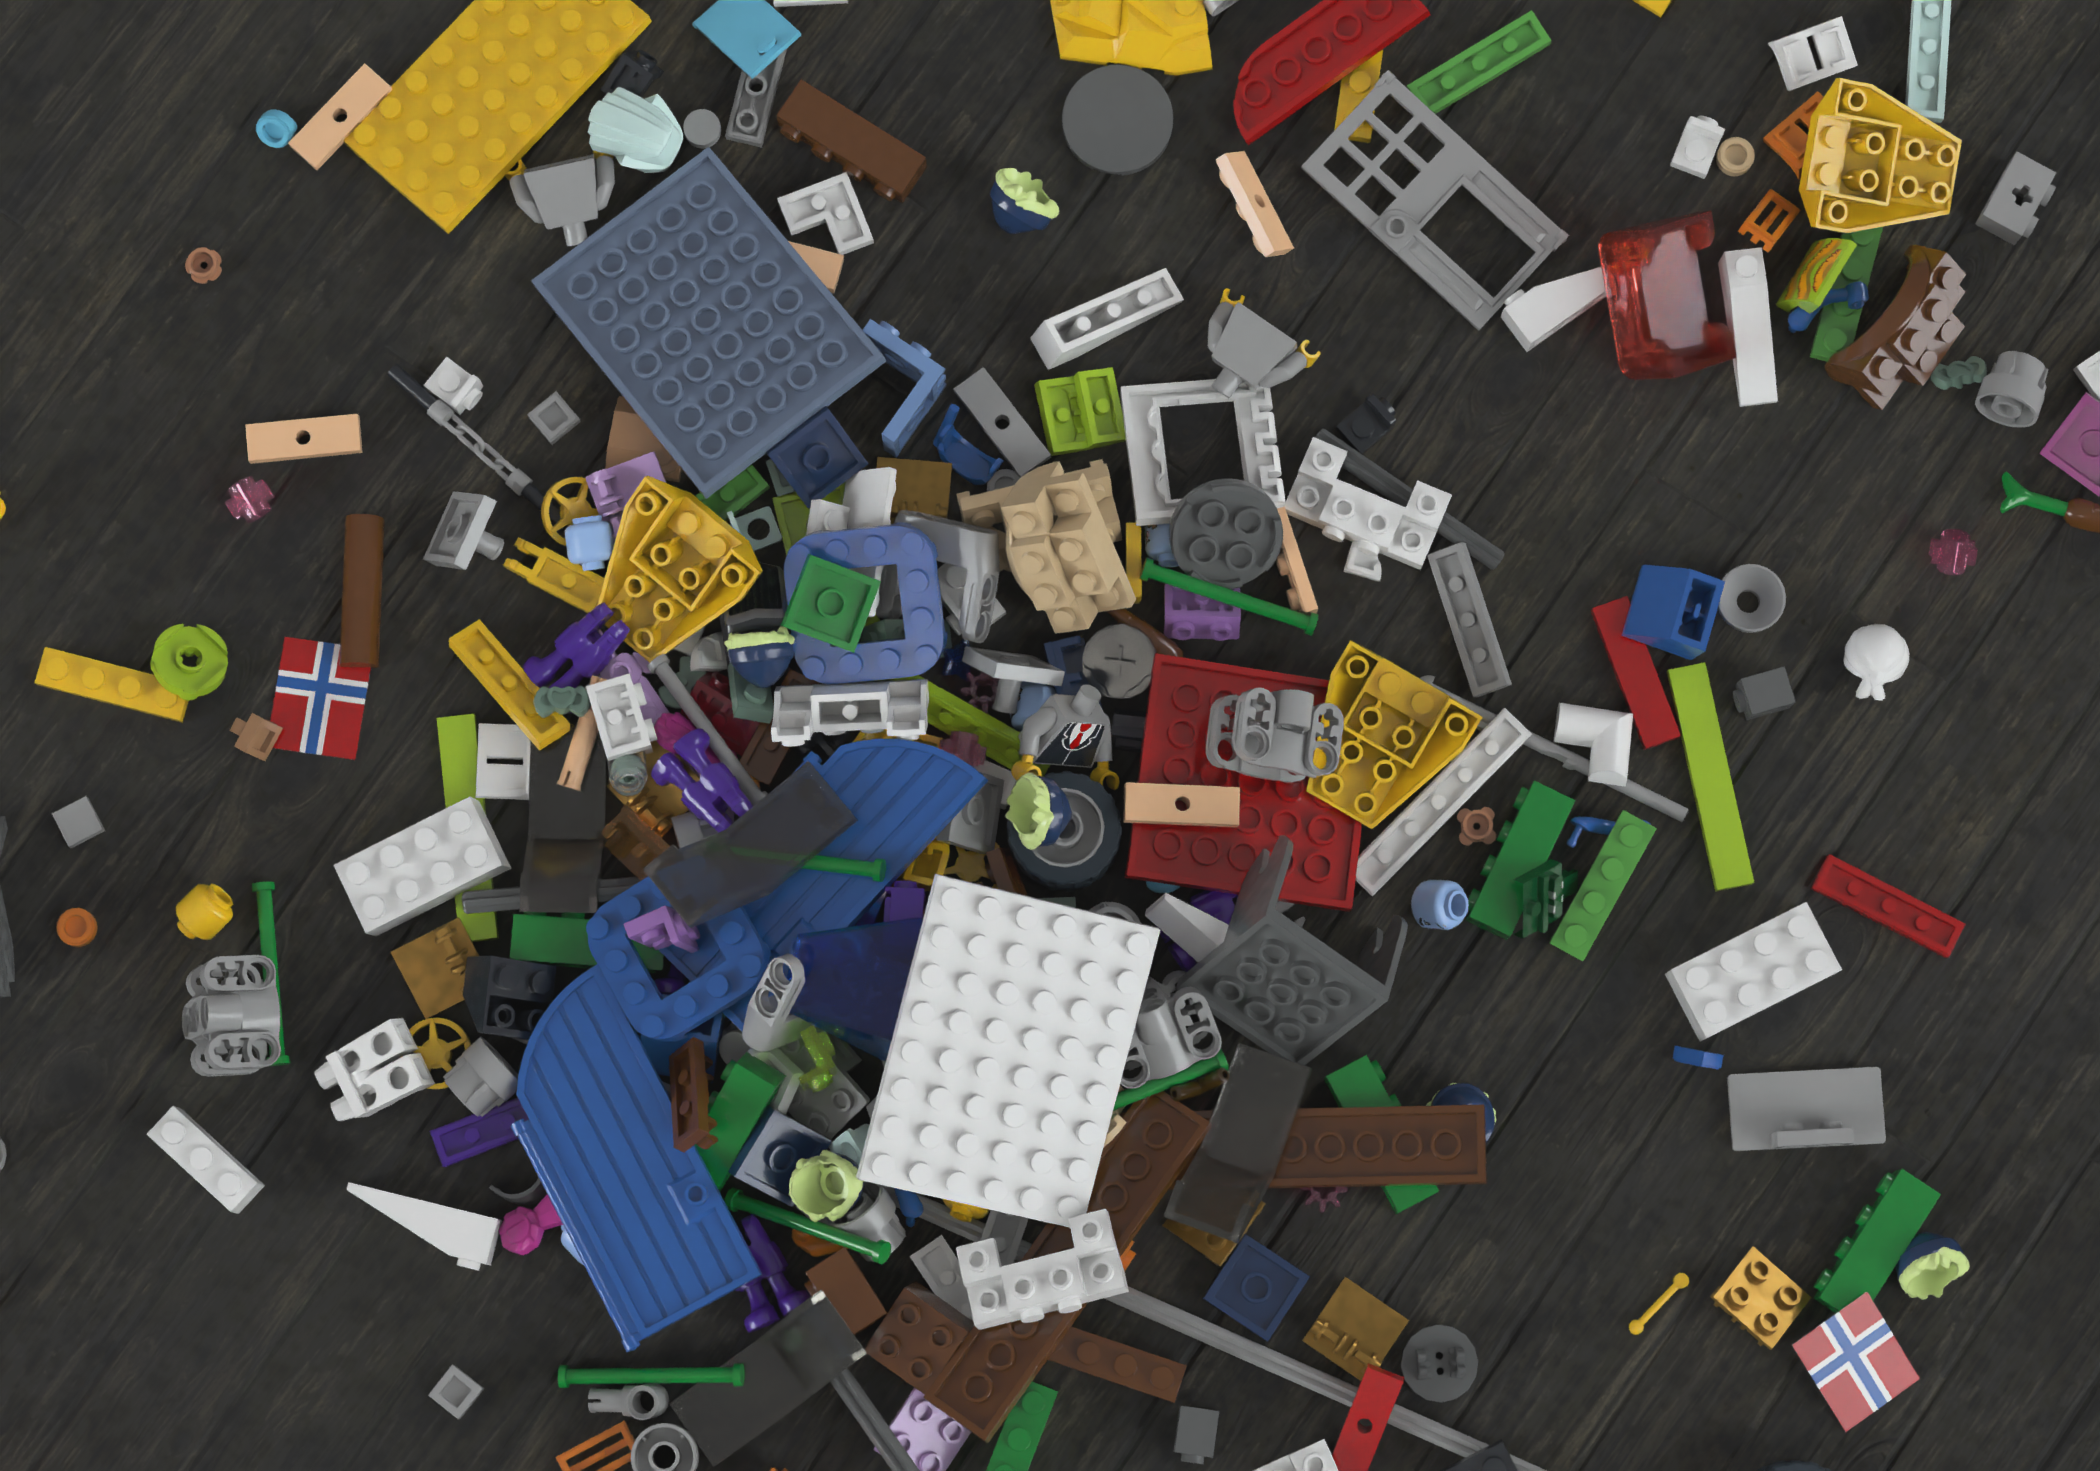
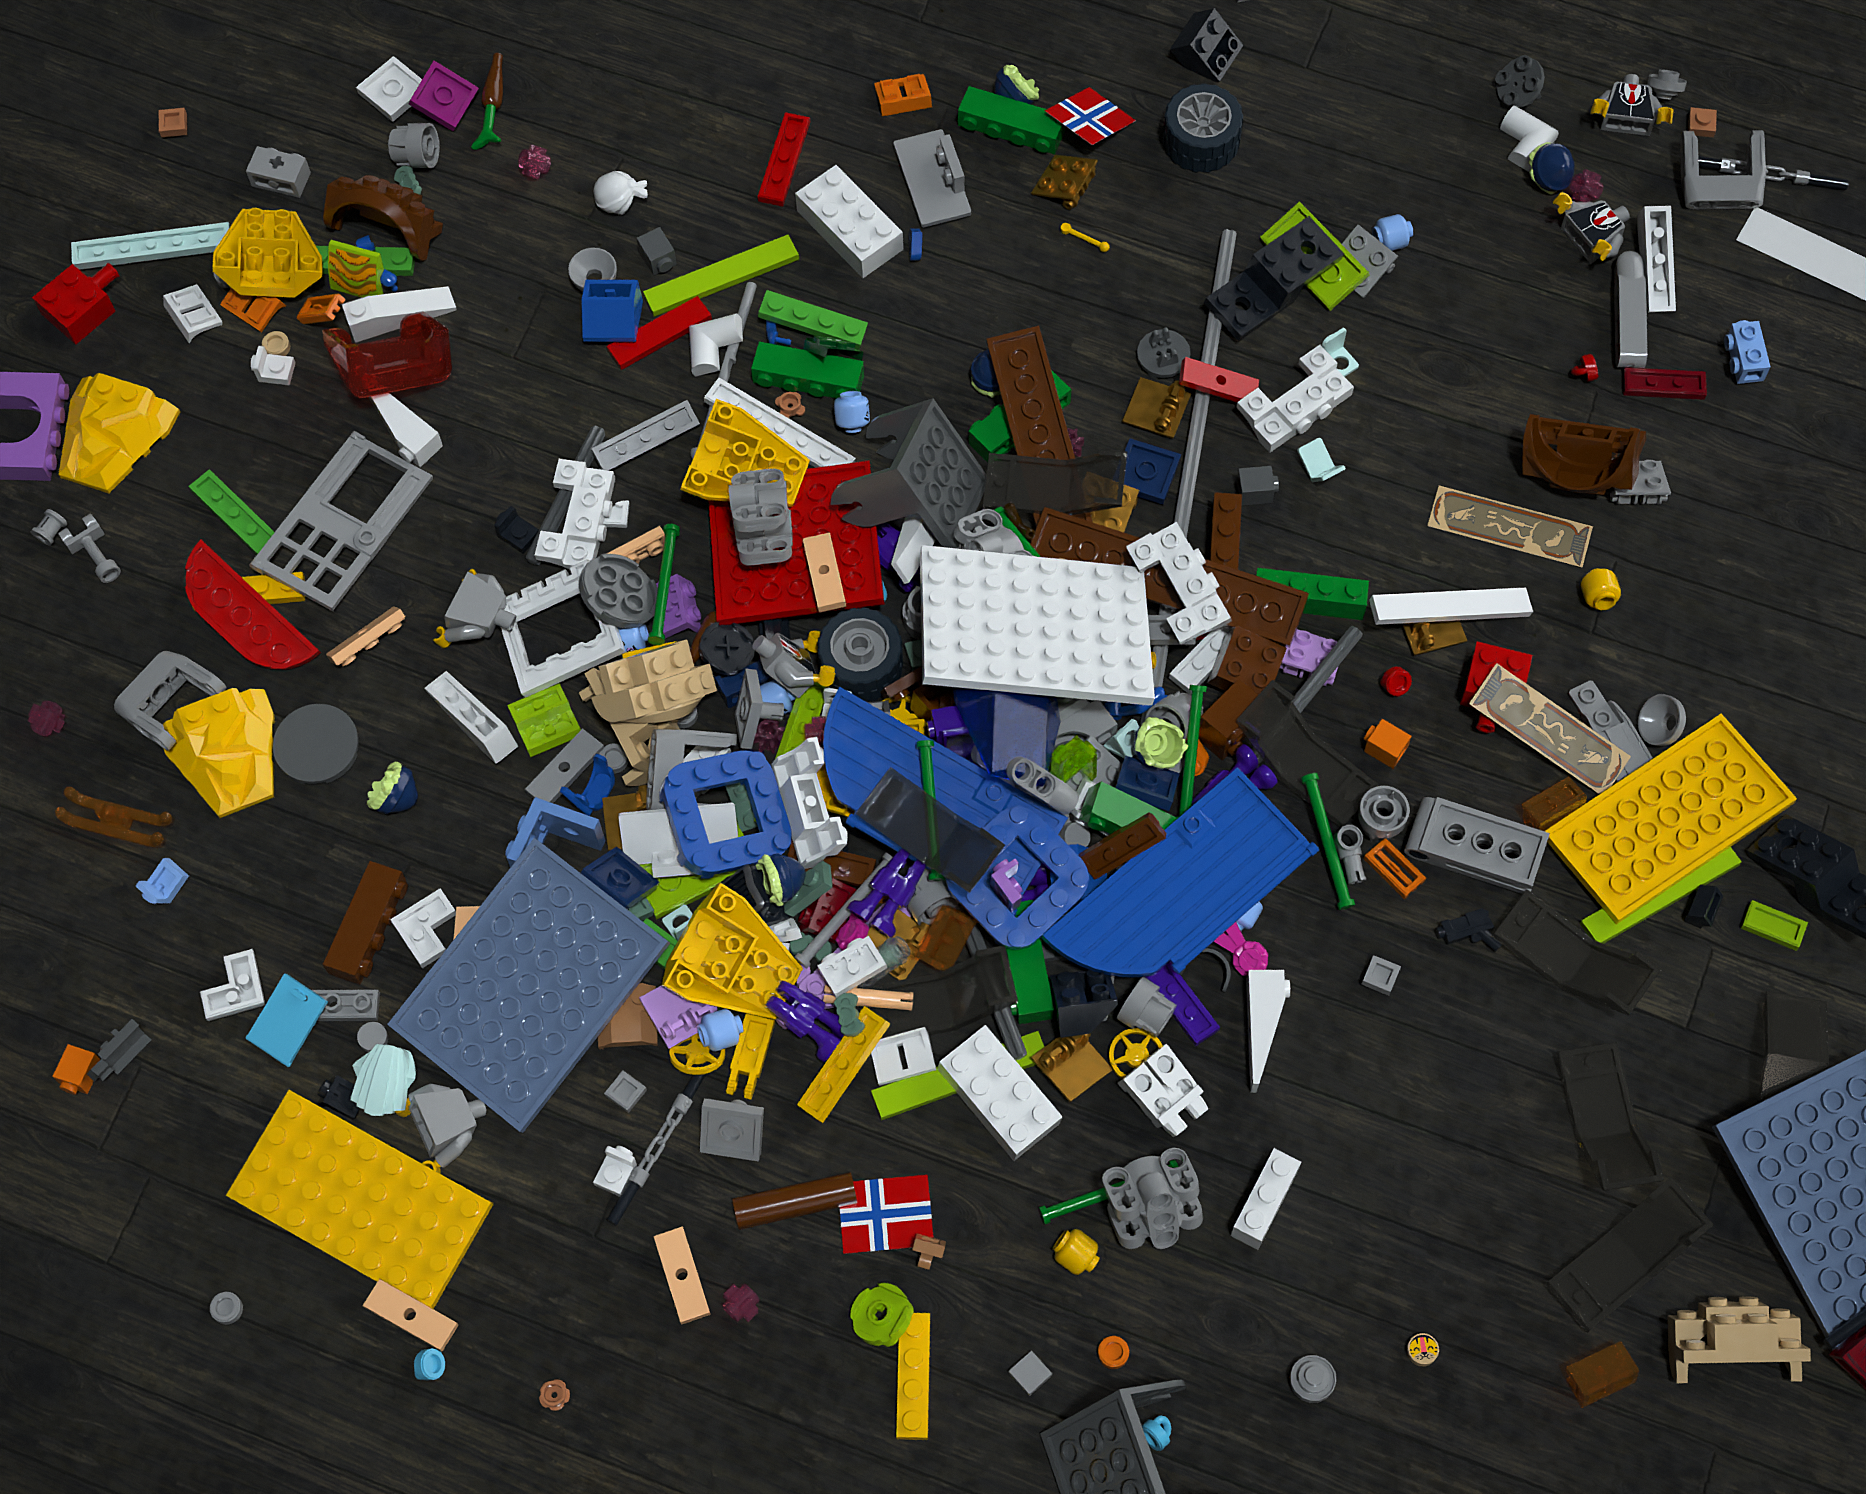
camera: 100 degrees left, 15 degrees down
green plate [781,554,881,653] -> none
yellowish green hair [1005,773,1072,850] -> none
none -> orange piece [874,74,932,116]

